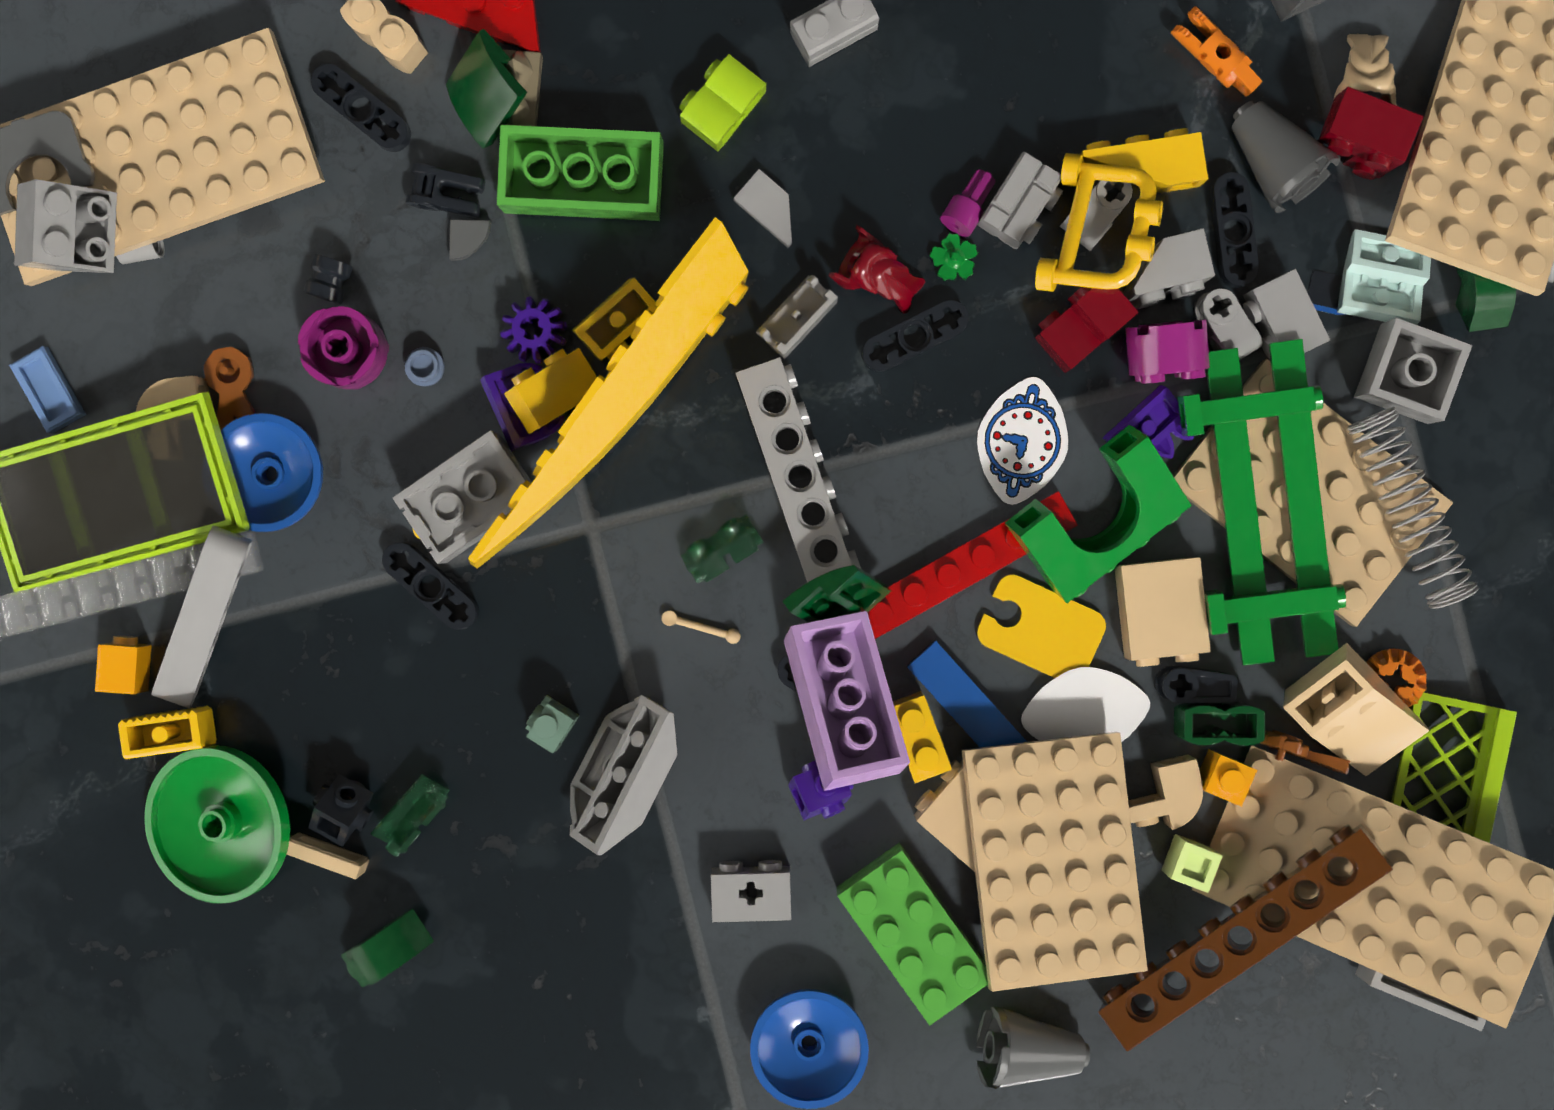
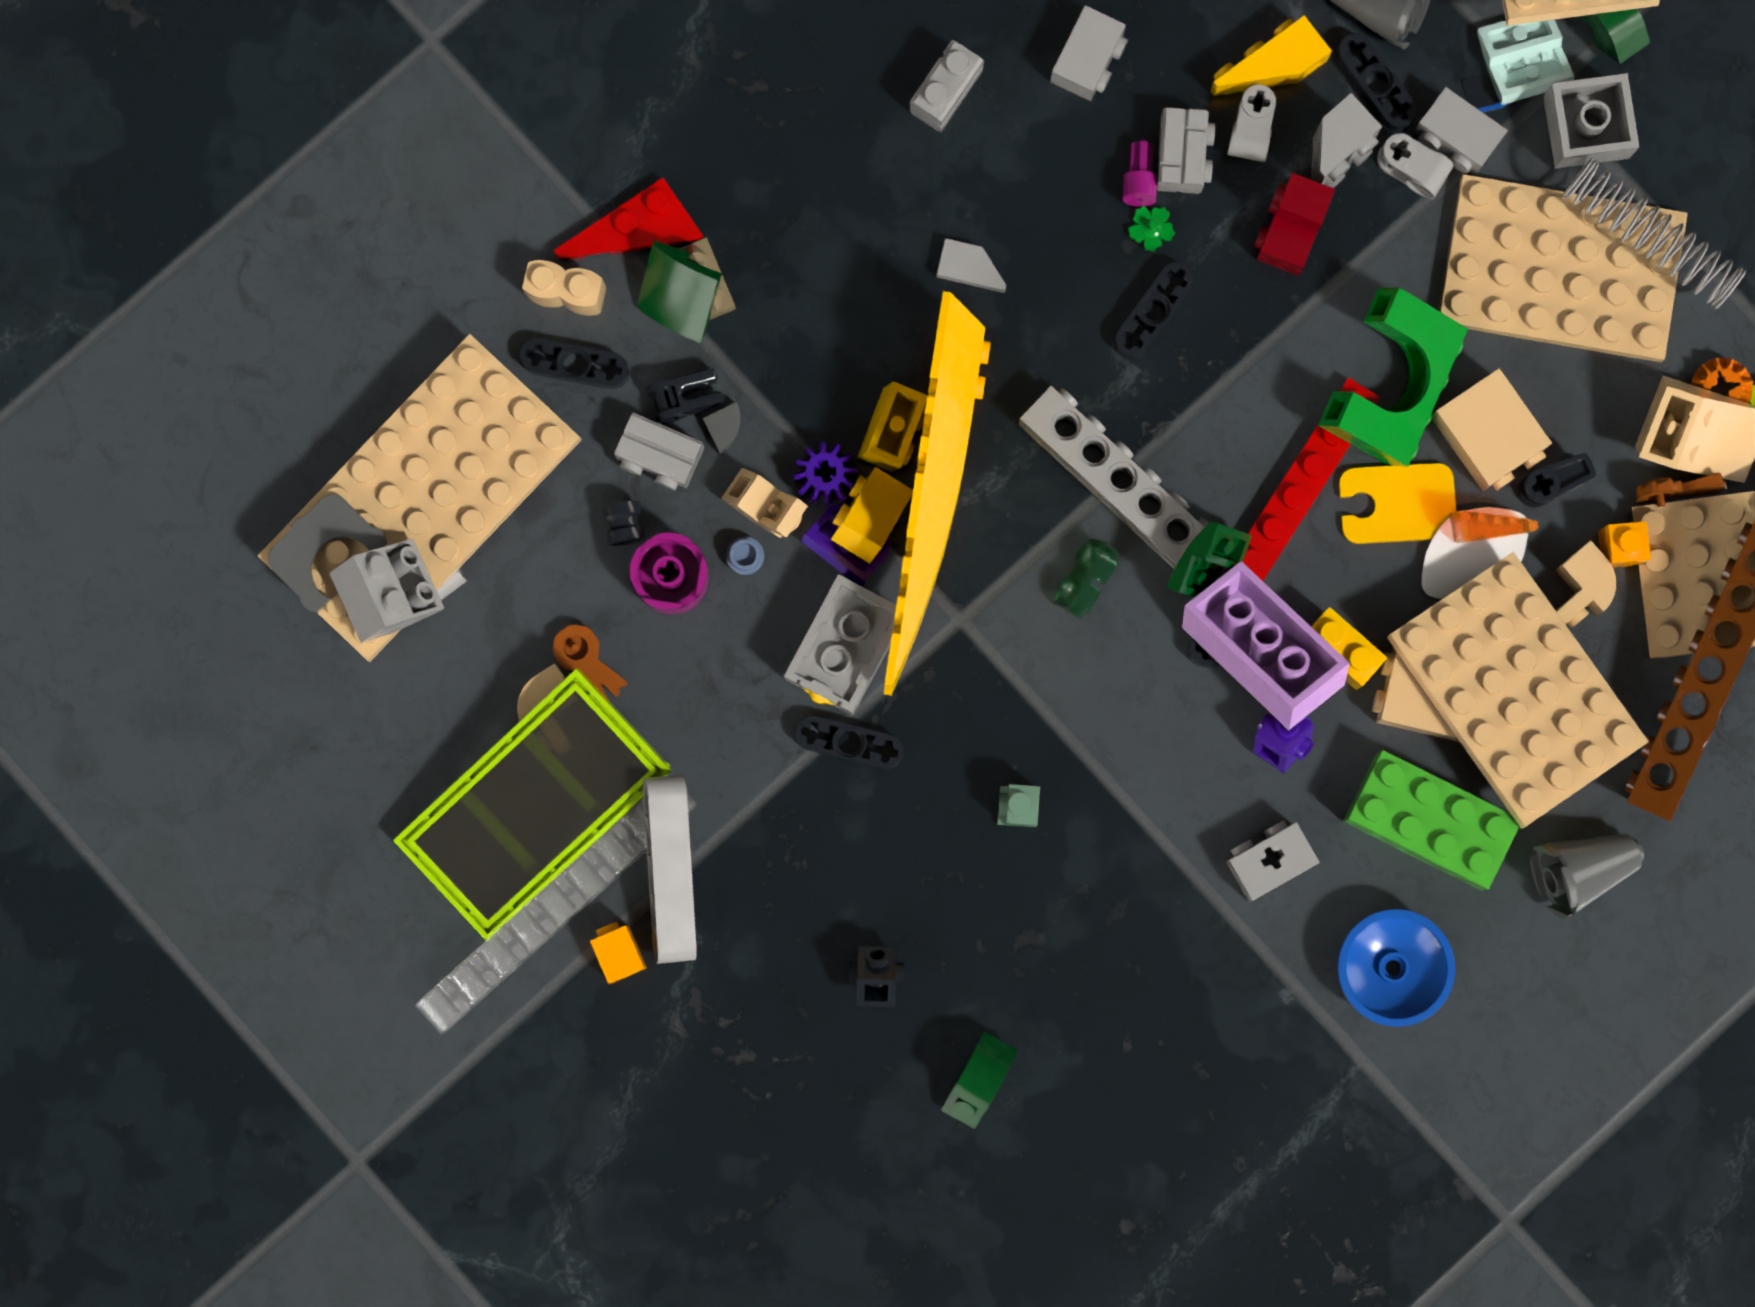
camera: 25 degrees left, 5 degrees down
medium blue tile [9,346,86,434] -> none
yellow brick [118,706,217,759] -> none
green dish [145,745,290,903] -> none
blue dish [203,413,323,532] -> none
tan tile [286,833,370,879] -> none
clear green hinge [371,774,450,857] -> none
bright green brick [497,125,664,221] -> none
light grey wedge [570,695,677,855] -> none
tan hinge [662,610,741,644] -> none
lime brick [679,54,766,151] -> none
light grey hinge [756,275,838,359] -> none
dark red hair [828,225,925,314] -> none
blue tile [907,640,1027,748] -> none
sticker [977,377,1068,505] -> none
yellow bar [1035,153,1163,292] -> none
dark purple plate [1102,385,1194,459] -> none
magenta brick [1125,319,1210,384] -> none
yellowish green brick [1161,834,1223,893] -> none
dark green brick [1174,702,1265,746] -> none
green fence [1177,339,1346,666] -> none
none -> light grey brick [614,413,704,491]
none -> tan brick [721,468,808,538]
none -> light grey brick [1050,5,1128,101]
none -> clear orange slope [1450,510,1538,544]

